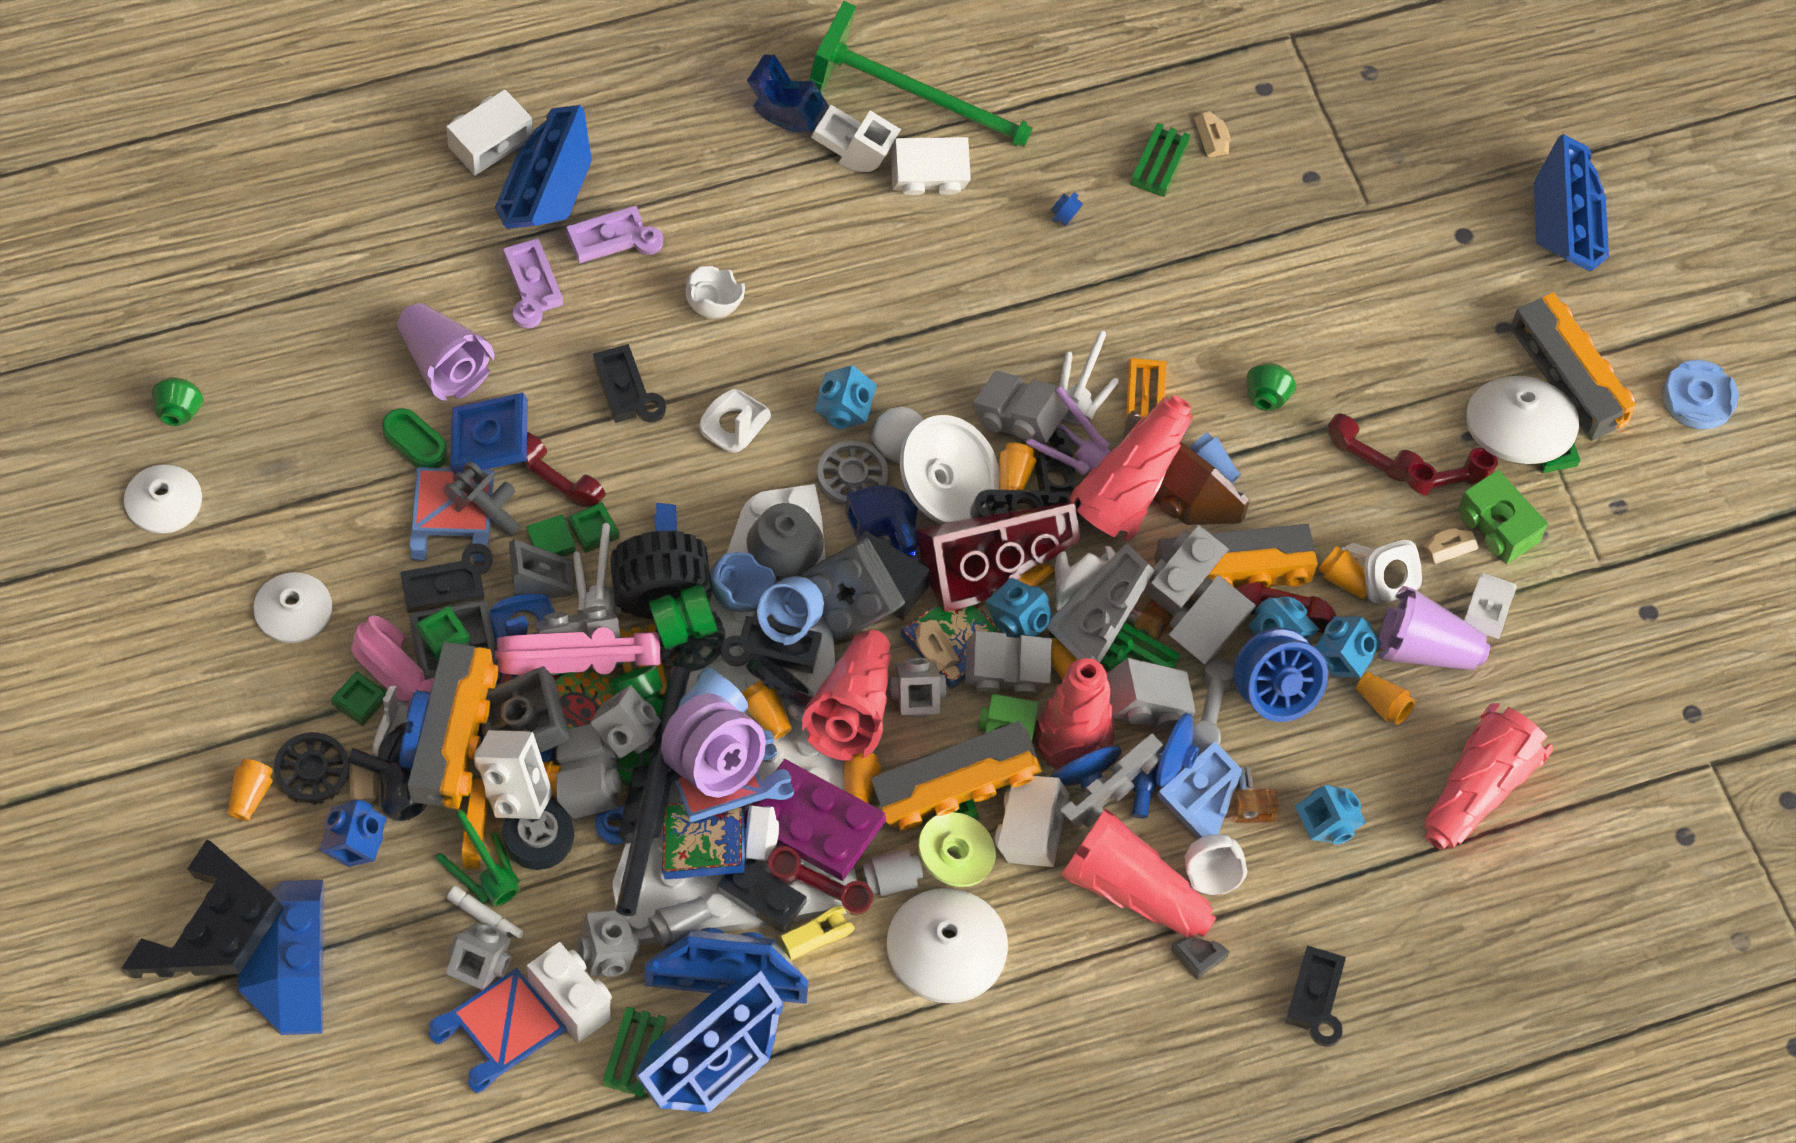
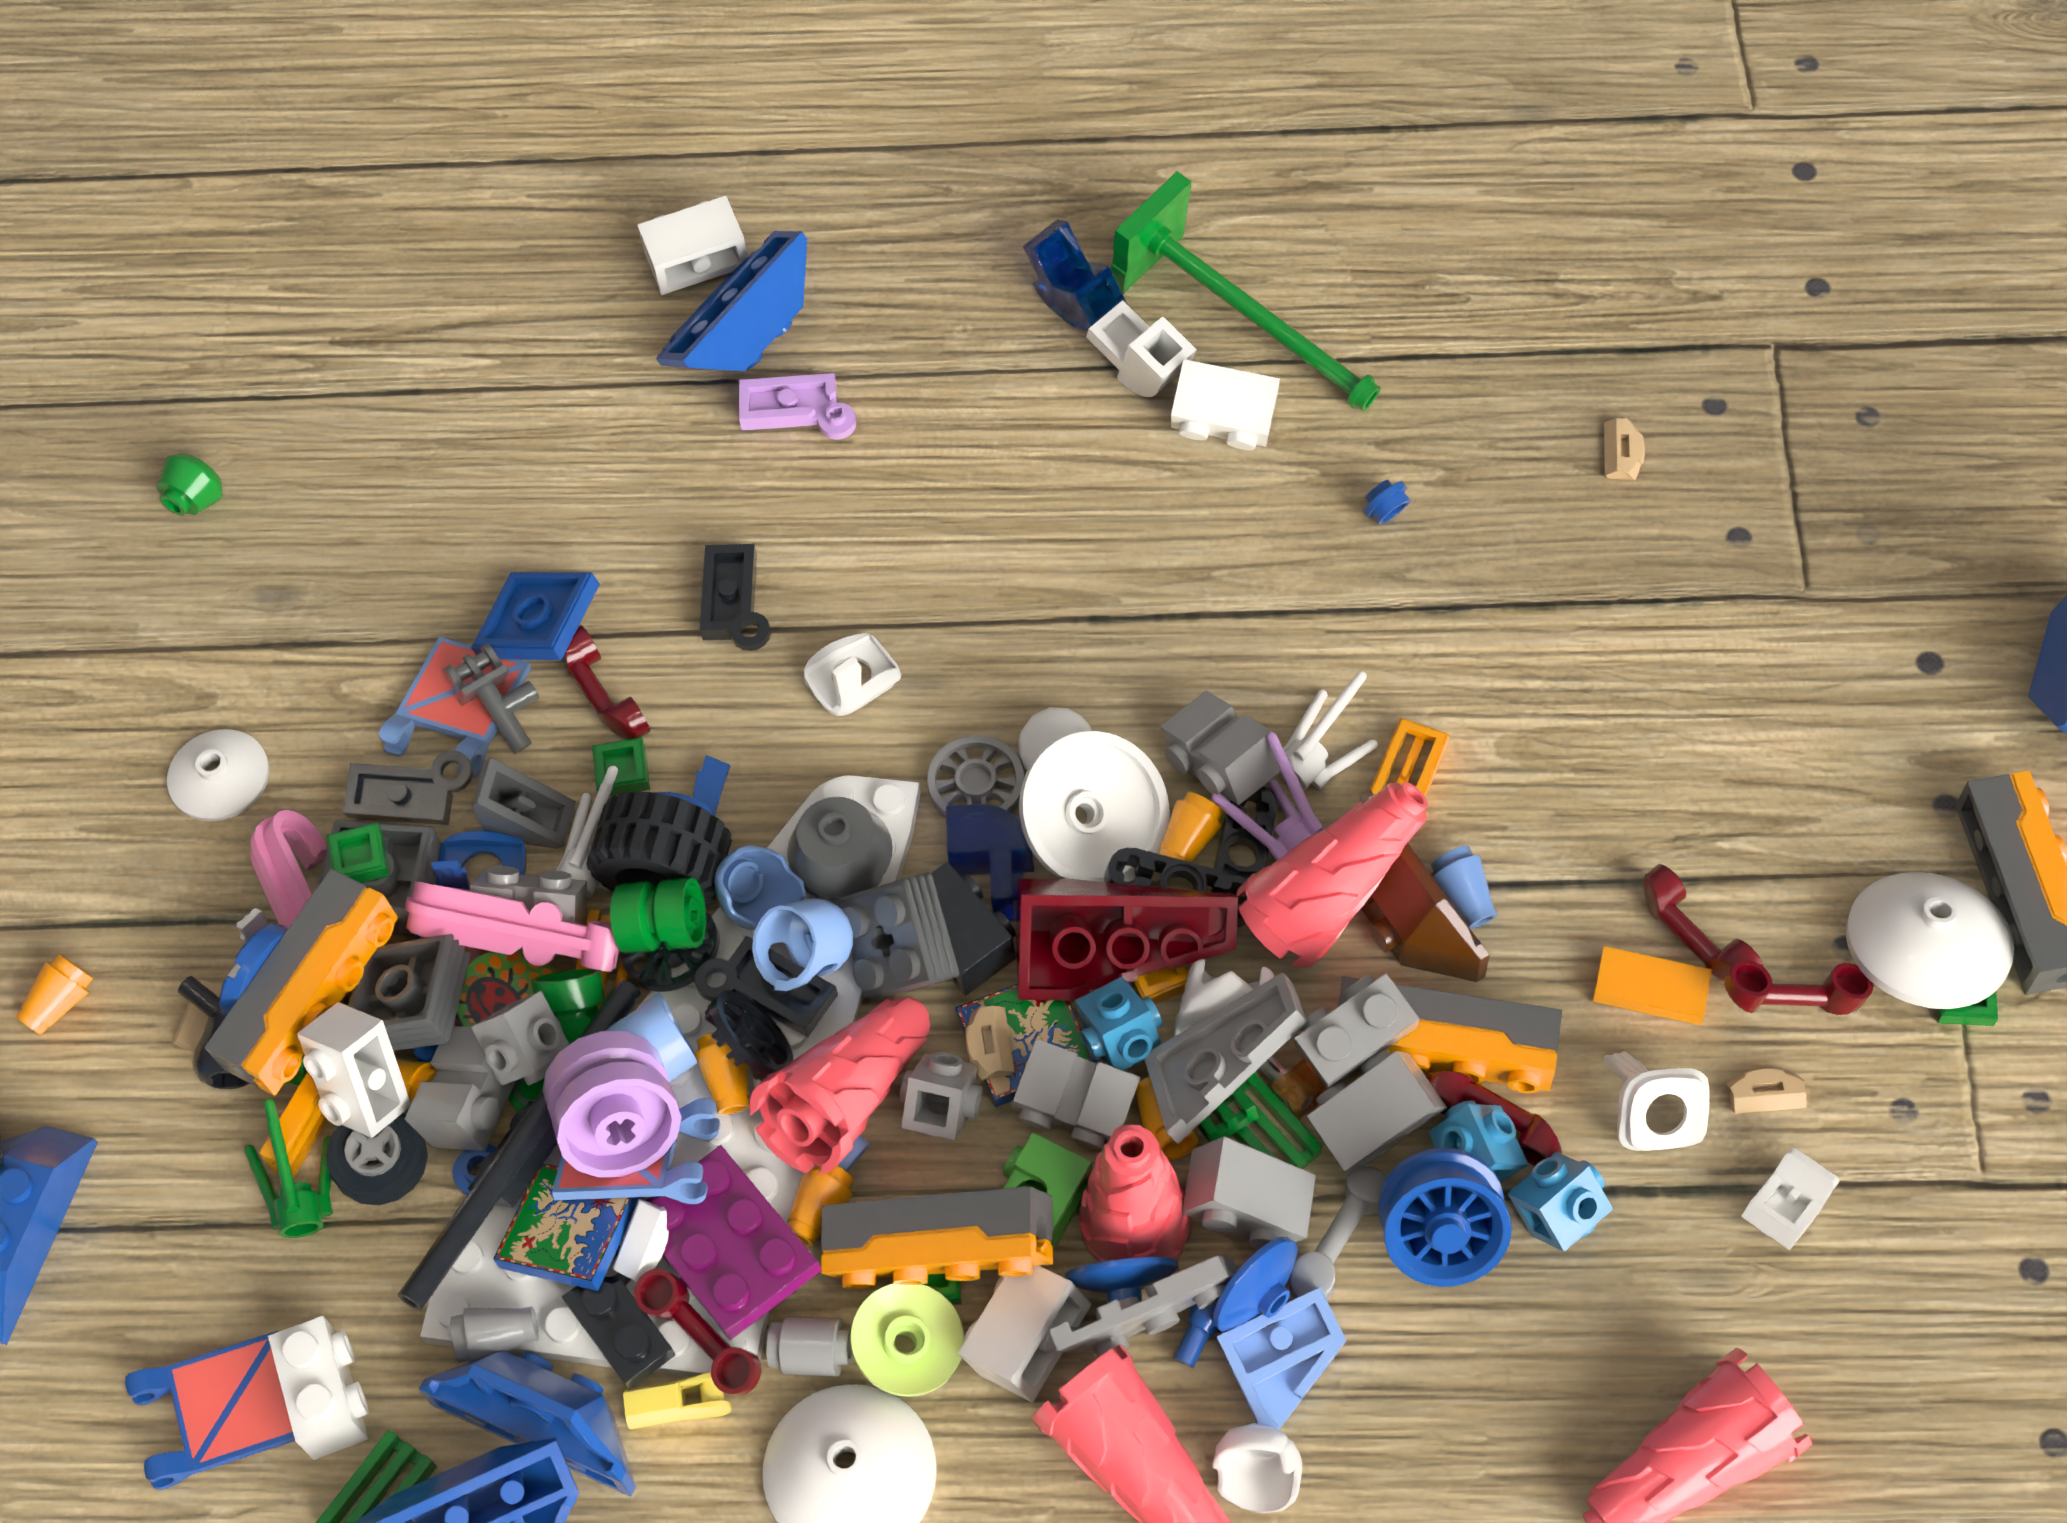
camera: 30 degrees right, 0 degrees up
white dish [124,464,202,534] -> none
black wheel [274,732,349,805] -> none
blue brick [319,800,387,867] -> none
green tile [331,671,386,726] -> none
green tile [382,408,447,468] -> none
lavender cone [397,303,494,401] -> none
light grey brick [446,923,511,990] -> none
white wheel [447,886,524,938] -> none
lavender hinge [503,238,563,329] -> none
green tile [526,515,576,556] -> none
light grey brick [577,910,639,977] -> none
white hair [685,266,745,319] -> none
dark azure brick [815,365,877,430] -> none
green tile [1131,122,1191,197] -> none
clear orange piece [1234,767,1279,823] -> none
green cone [1246,363,1297,411] -> none
dark azure brick [1295,785,1366,845] -> none
light orange cone [1318,546,1367,600] -> none
light orange cone [1356,672,1415,725] -> none
lavender cone [1378,586,1490,670] -> none
bright green brick [1458,469,1548,564] -> none
none -> light orange tile [1592,946,1712,1026]

